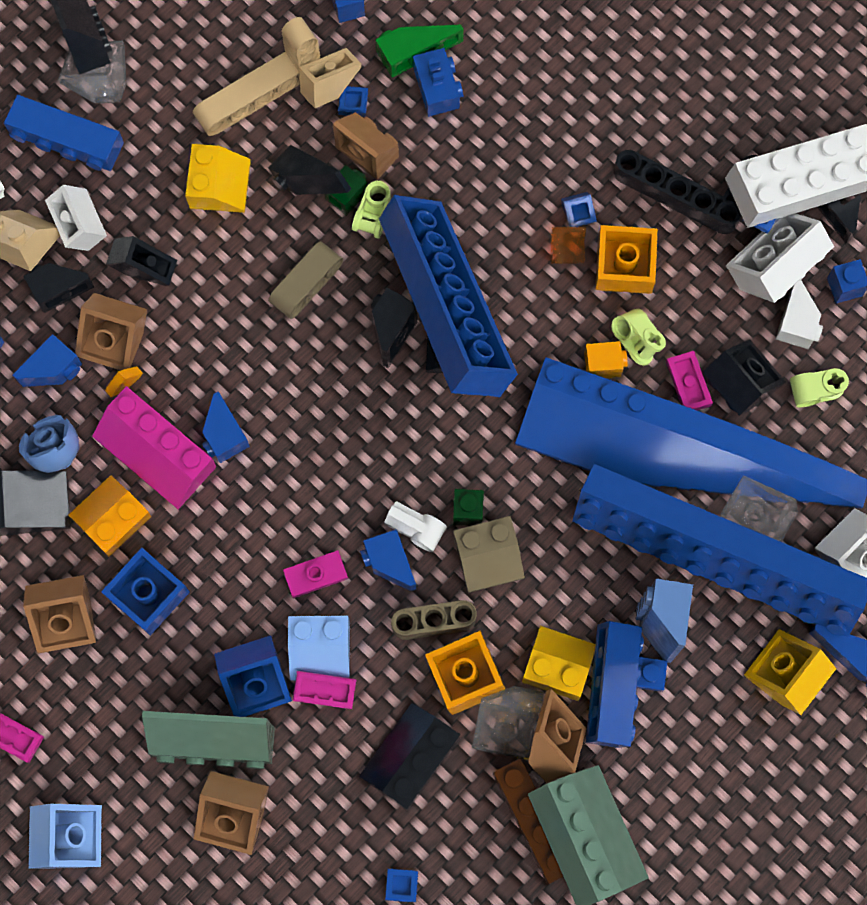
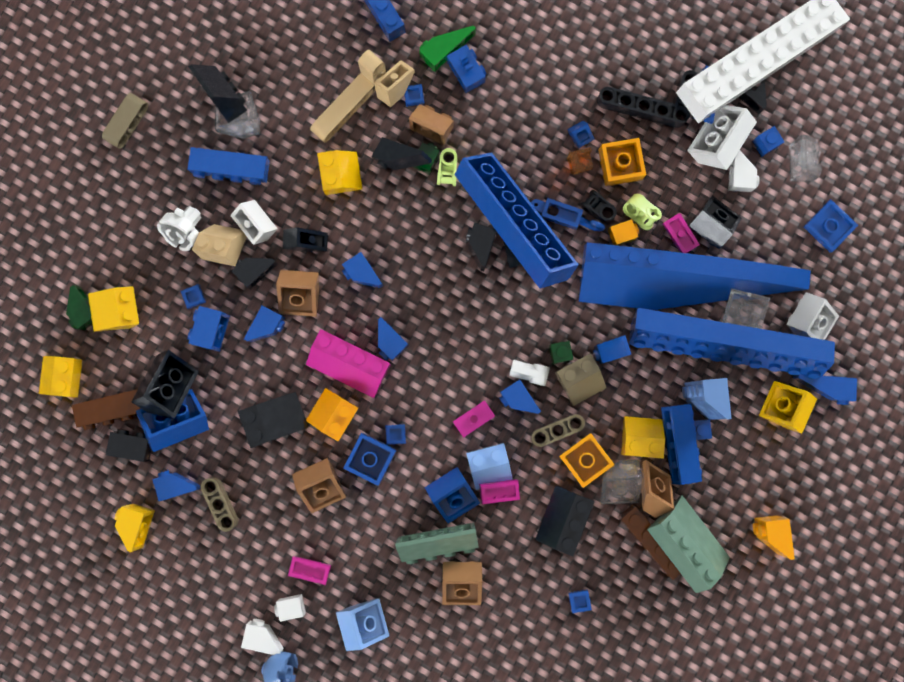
camera: 15 degrees left, 10 degrees up
medium blue cylinder [19,415,79,473] -> none
light orange tile [105,366,143,397] -> none
dark tan beam [268,241,344,319] -> none
yellowish green piece [789,368,849,408] -> none
none -> blue slope [342,252,383,288]
none -> blue tile [386,424,406,445]
none -> blue piece [531,198,605,232]
none -> black piece [580,190,617,225]
none -> blue slope [593,335,631,364]
none -> light orange slope [753,516,795,560]

